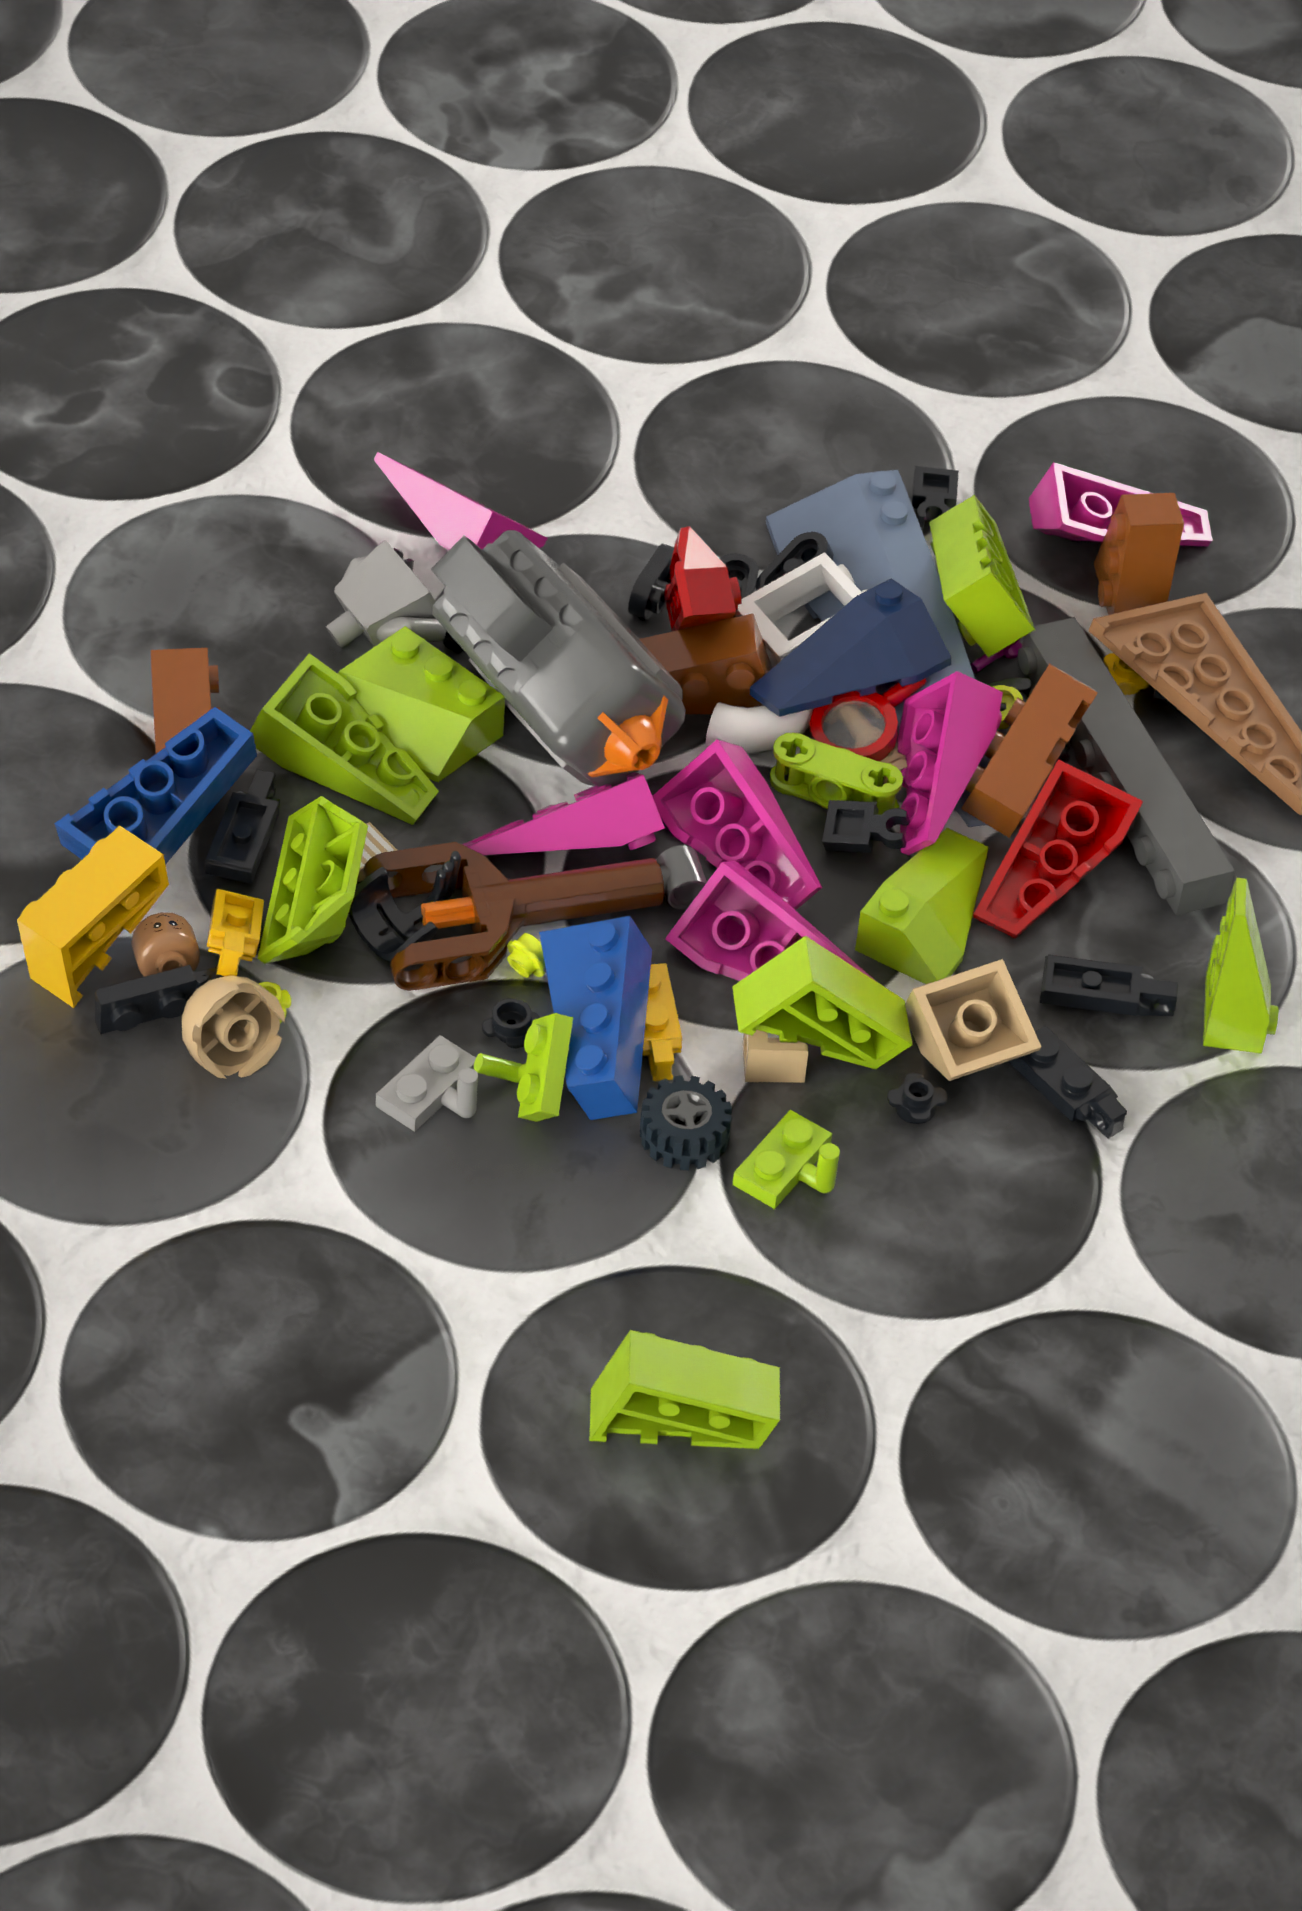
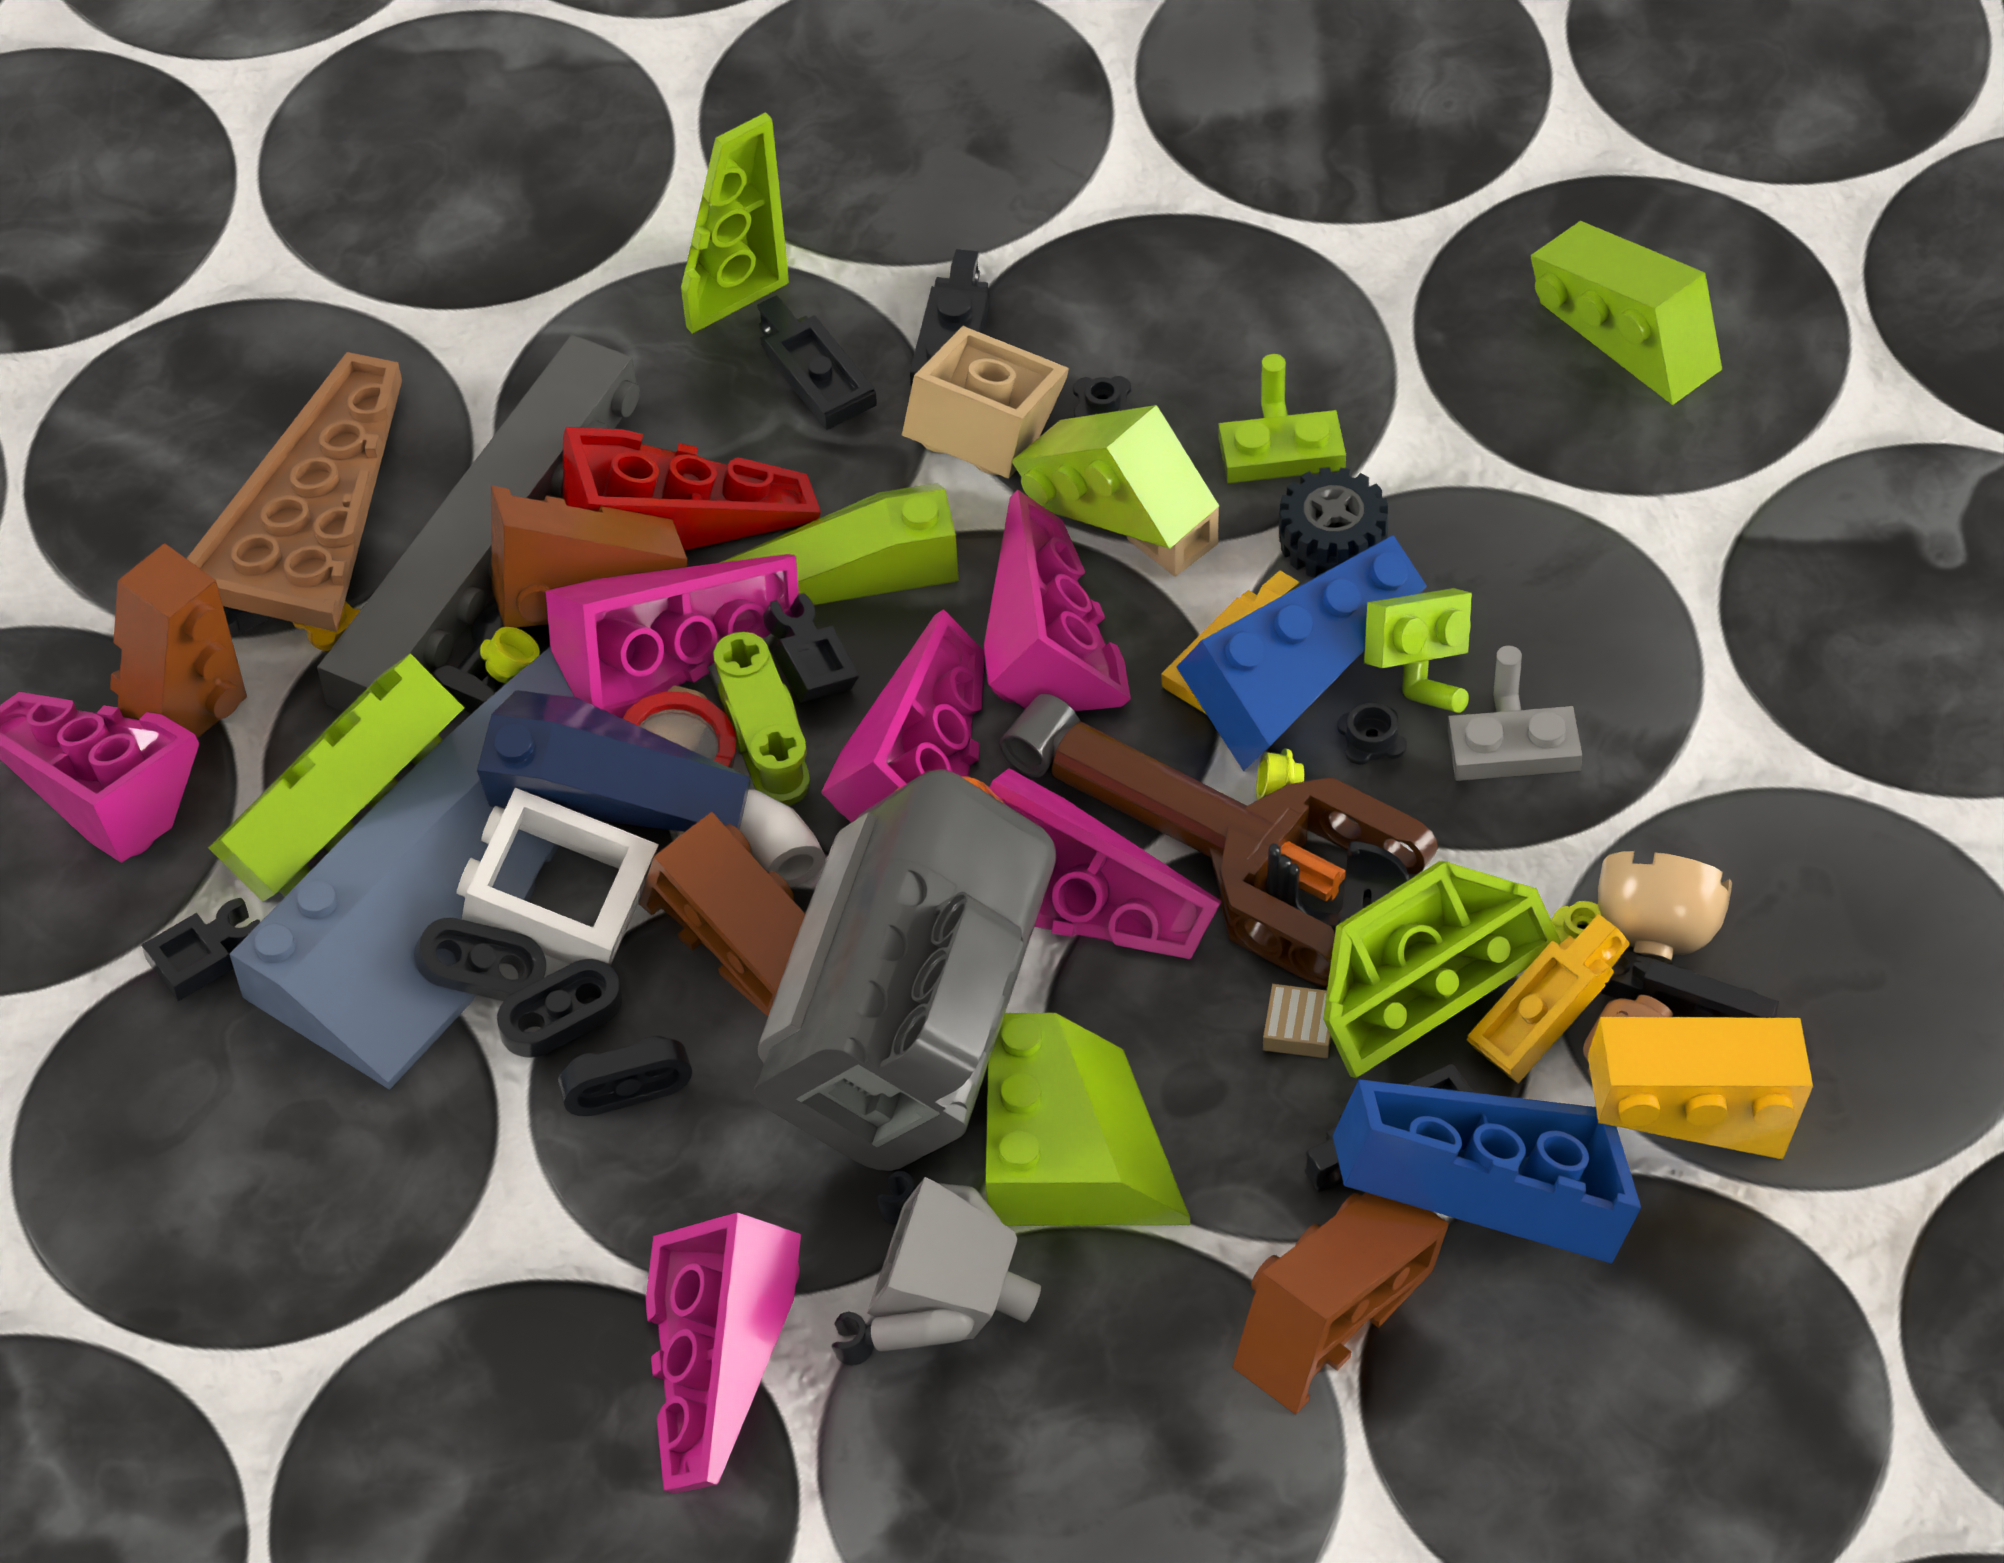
camera: 125 degrees left, 5 degrees up
lime wedge [250,653,439,825] -> none
red wedge [664,526,742,632] -> none

